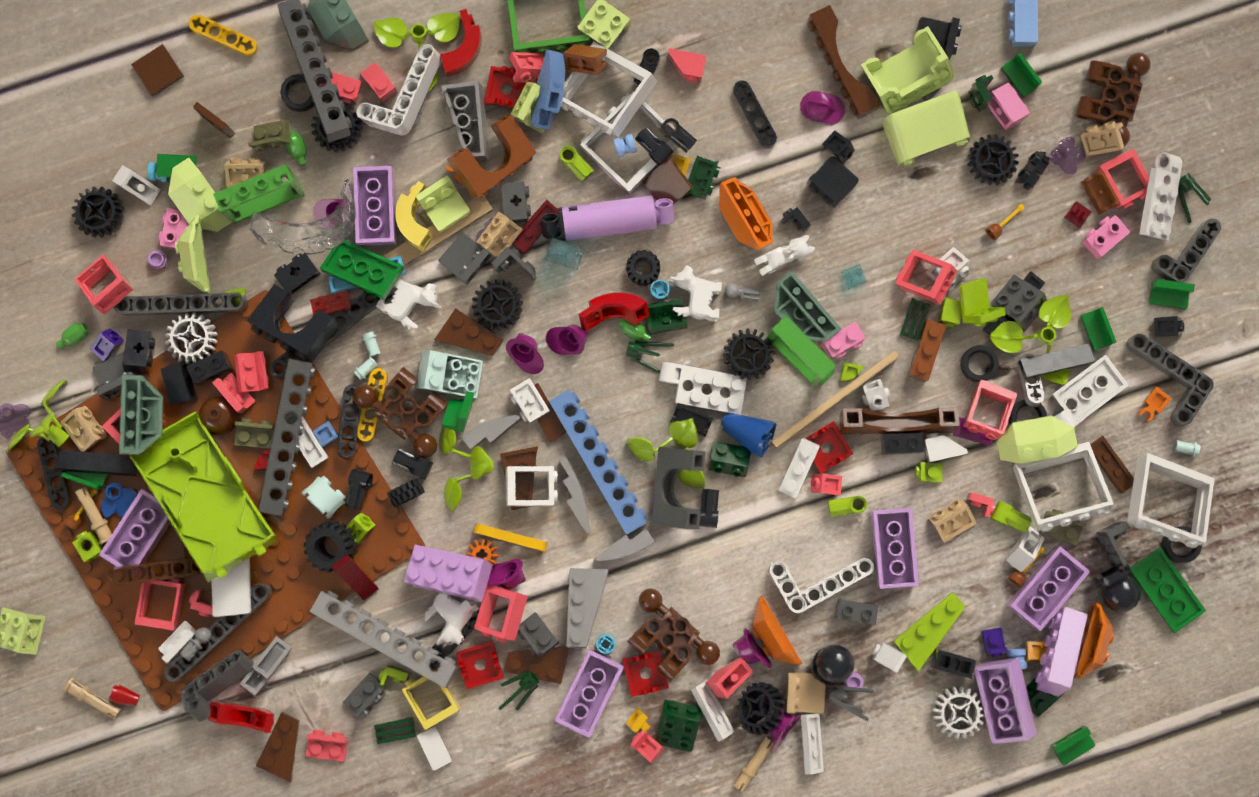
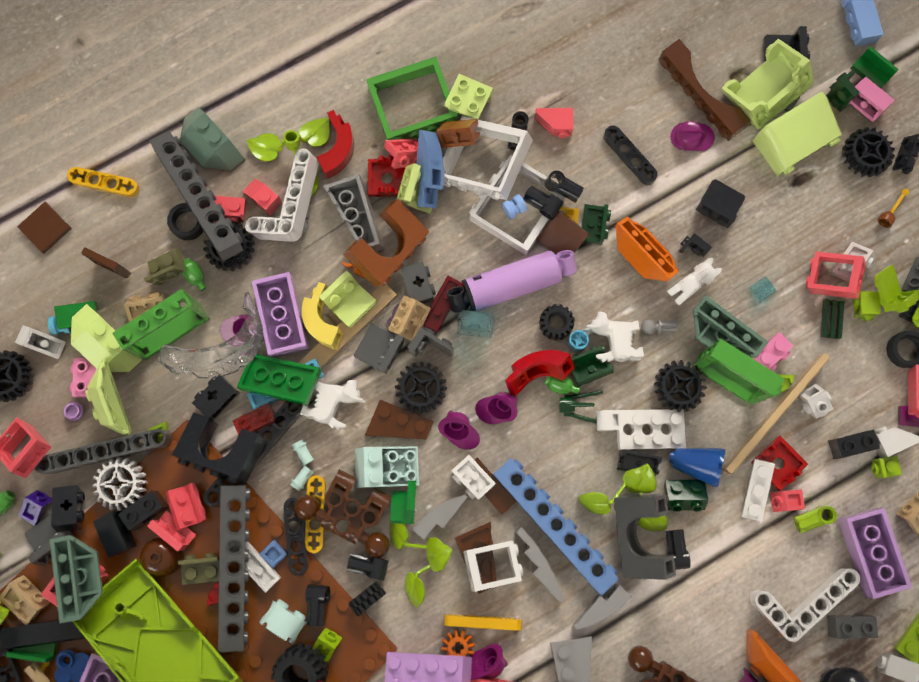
camera: 10 degrees left, 5 degrees down
lime piece [560,146,594,182] -> none
black bracket [822,130,855,164] -> none
reddish brown arch [839,408,959,434] -> none
dark orange arch [907,320,946,382] -> none

